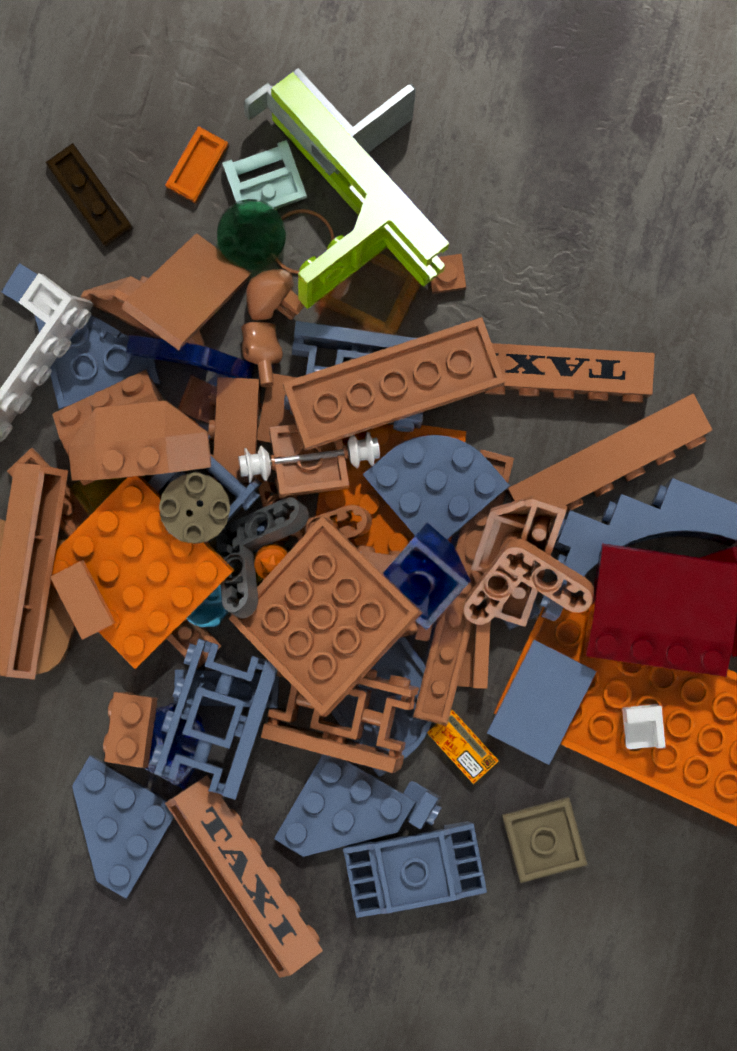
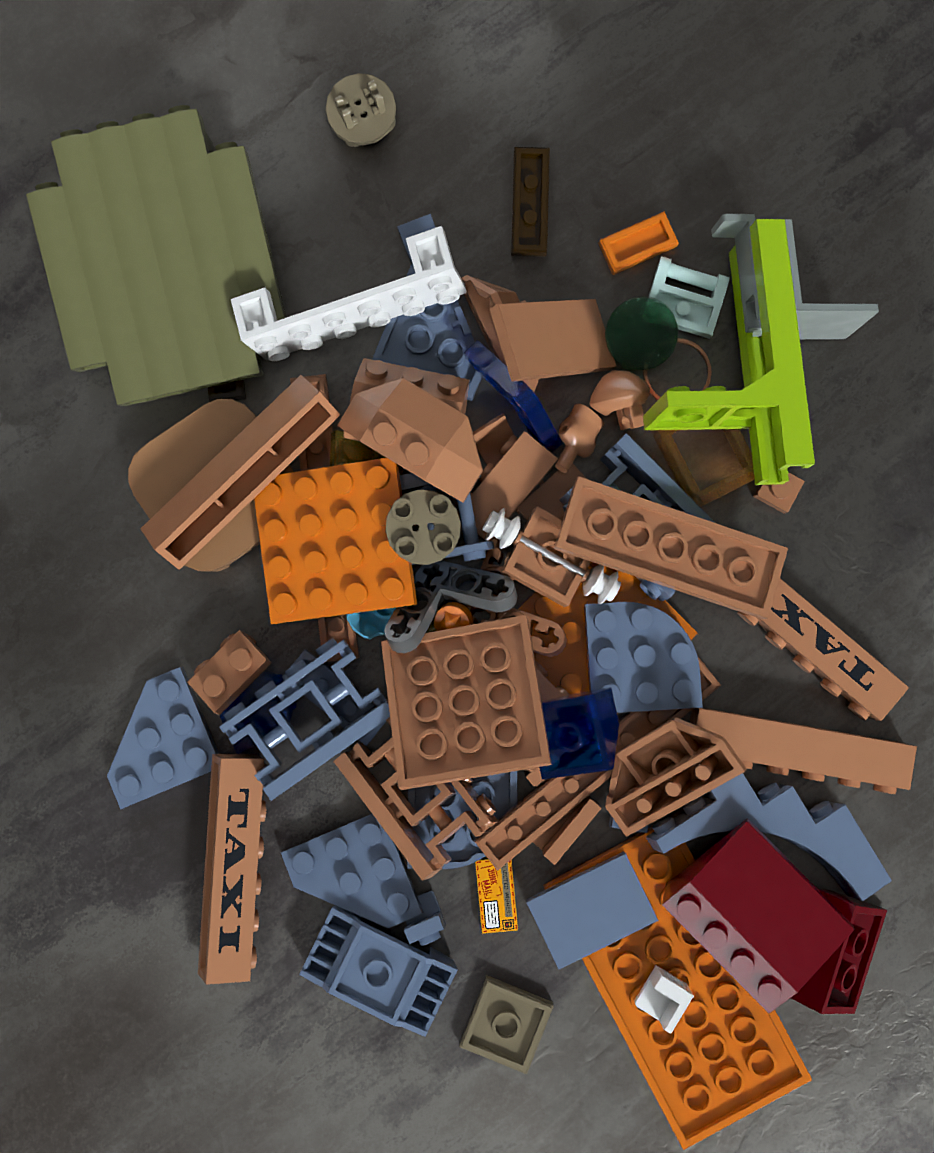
camera: 30 degrees right, 0 degrees up
nougat tile [50,560,116,640] -> none
nougat beam [464,539,594,625] -> none

